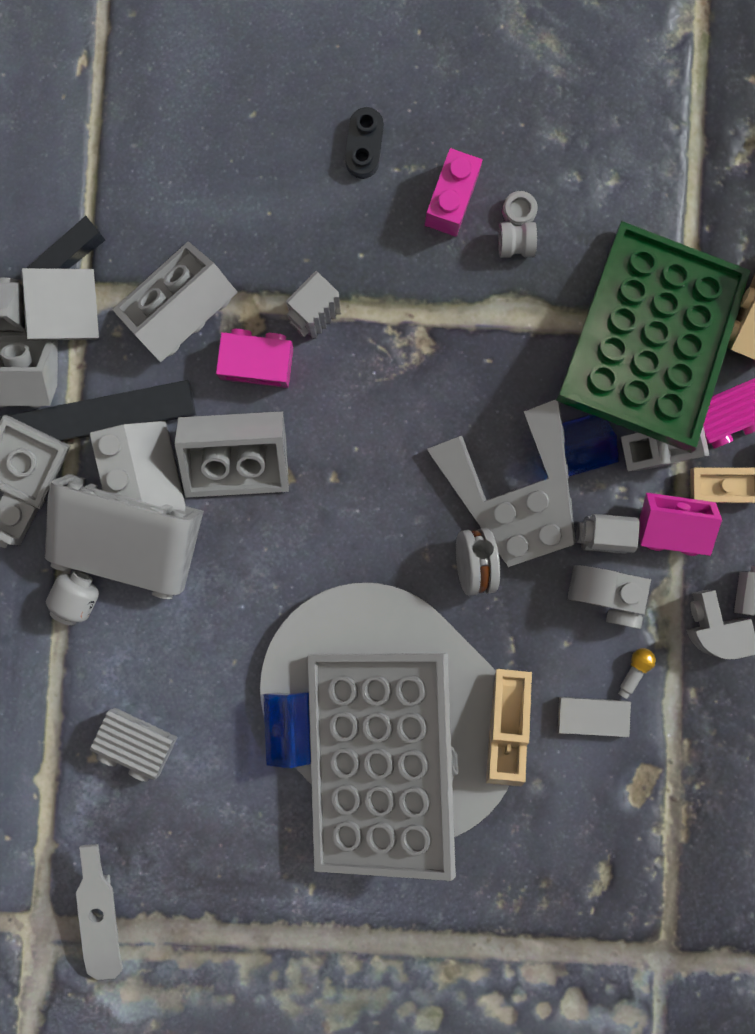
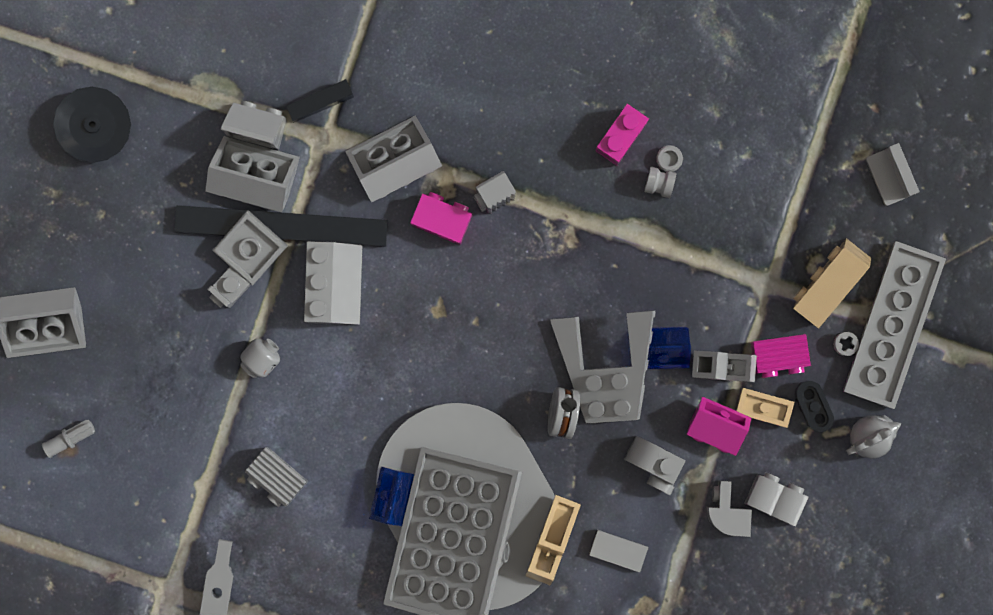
camera: 20 degrees right, 0 degrees up
light grey tile [21,268,99,341] -> none
light grey windscreen [45,474,204,599] -> none
light grey slope [175,411,289,498] -> none
black plate [345,107,384,179] -> none
dark green plate [556,221,751,453] -> none
light grey brick [576,514,640,554] -> none
piece [618,648,656,699] -> none

